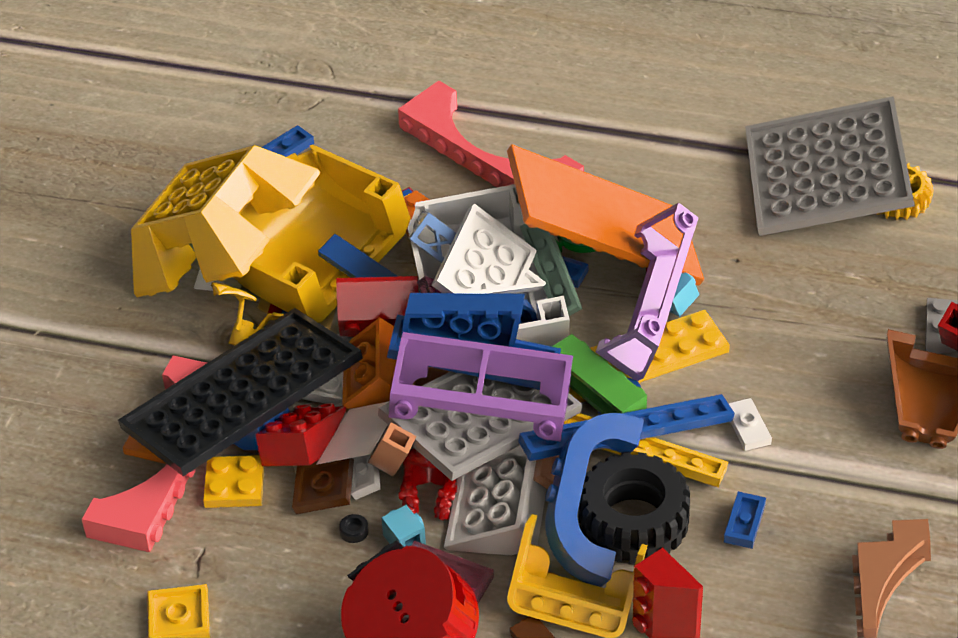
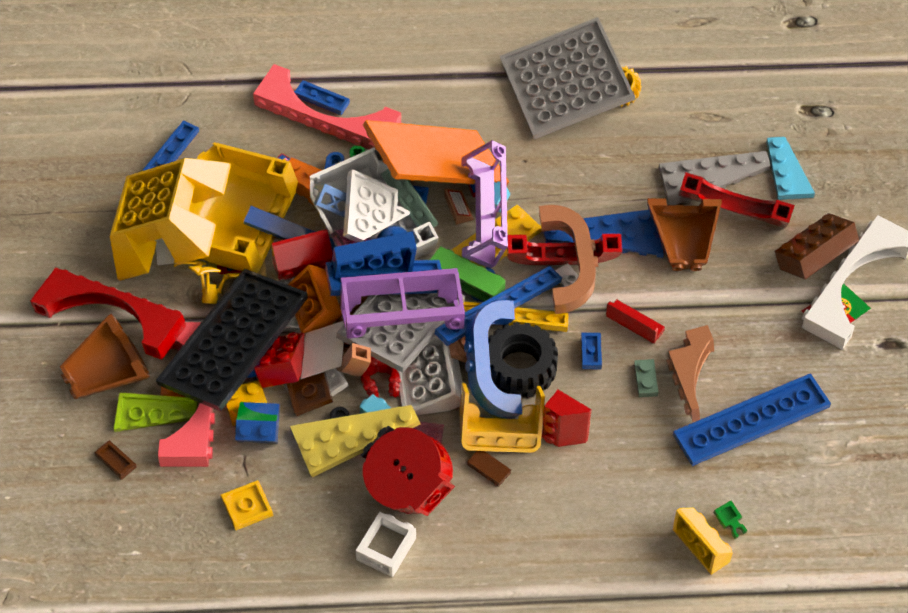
camera: 20 degrees left, 10 degrees up
none -> red arch [30,267,186,360]
none -> dark orange cone [60,314,150,400]
none -> reddish brown tile [94,440,137,480]
none -> lime wing [114,393,199,432]
none -> blue slope [235,402,280,444]
none -> light yellow wing [290,405,421,477]
none -> blue plate [294,80,350,115]
none -> slope [444,189,474,225]
none -> red arch [507,234,622,265]
none -> nougat arch [539,205,598,314]
none -> blue wing [543,210,664,258]
none -> red panel [606,299,665,344]
none -> sand green plate [634,359,659,397]

